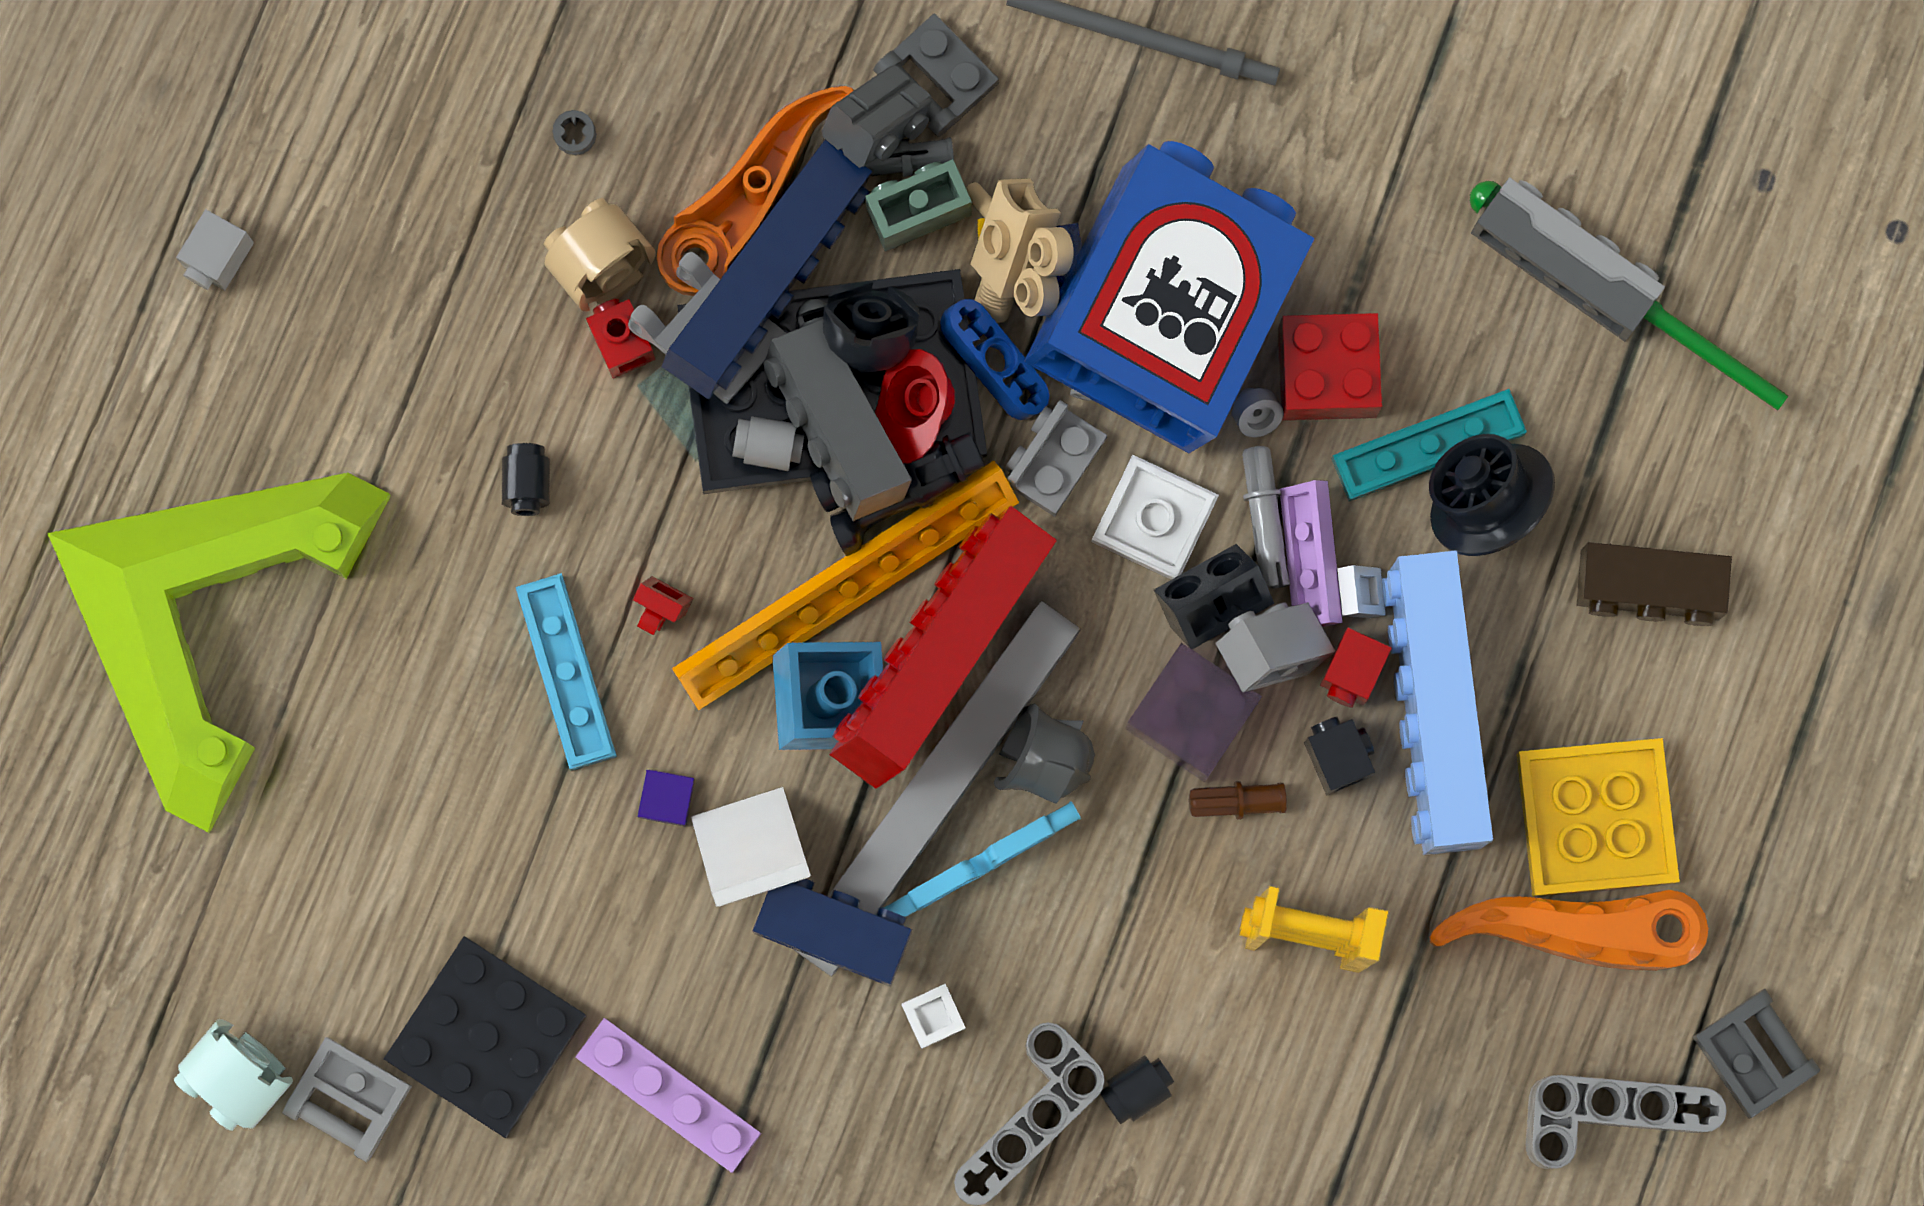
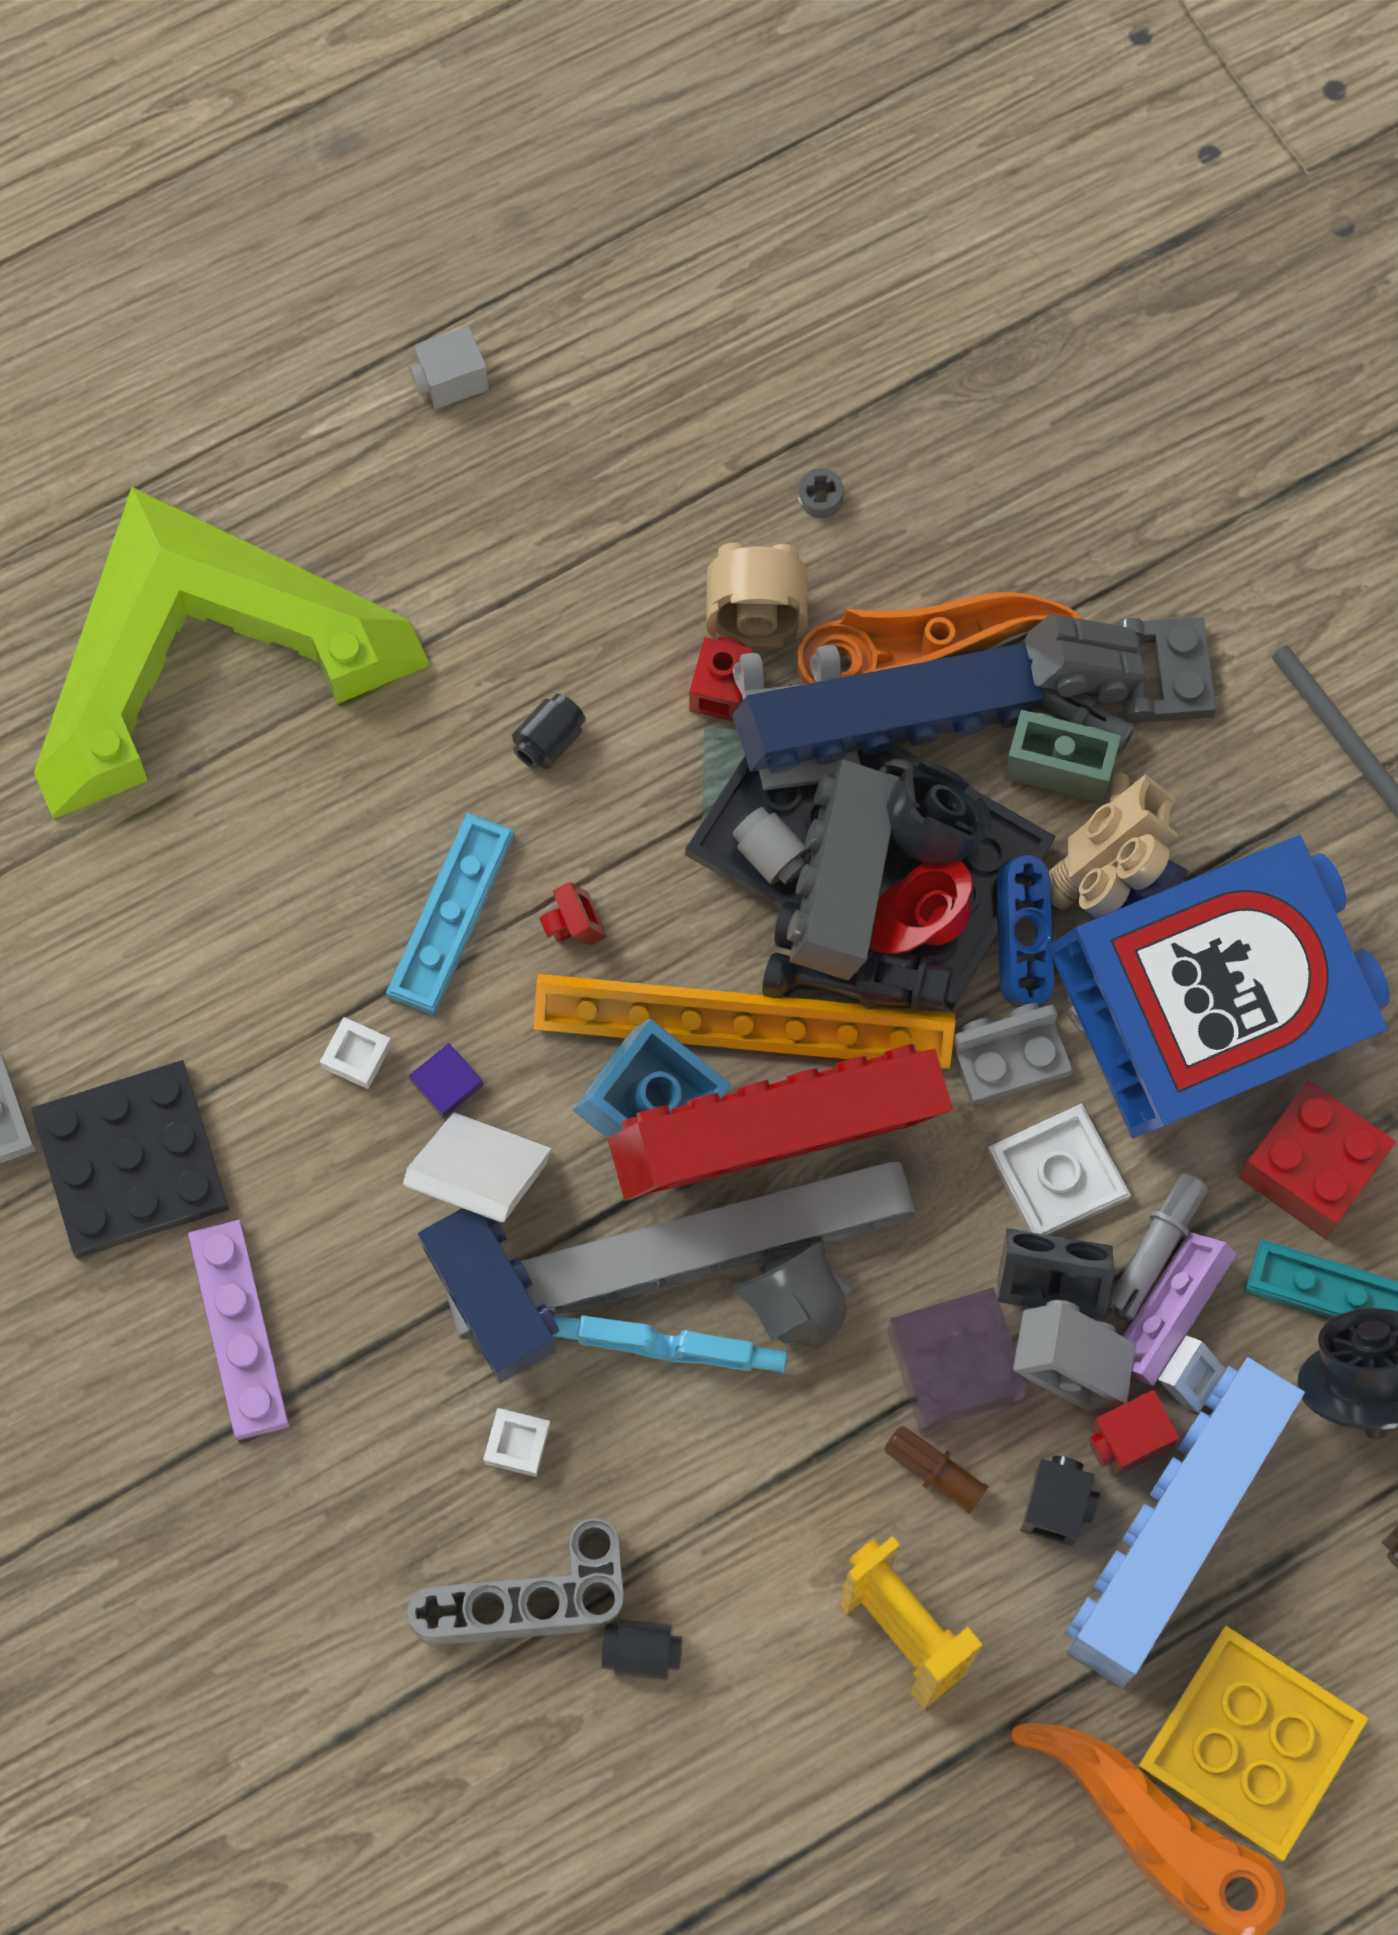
camera: 40 degrees right, 10 degrees down
light grey tile [1232,388,1283,437] -> none
none -> white plate [320,1017,392,1089]

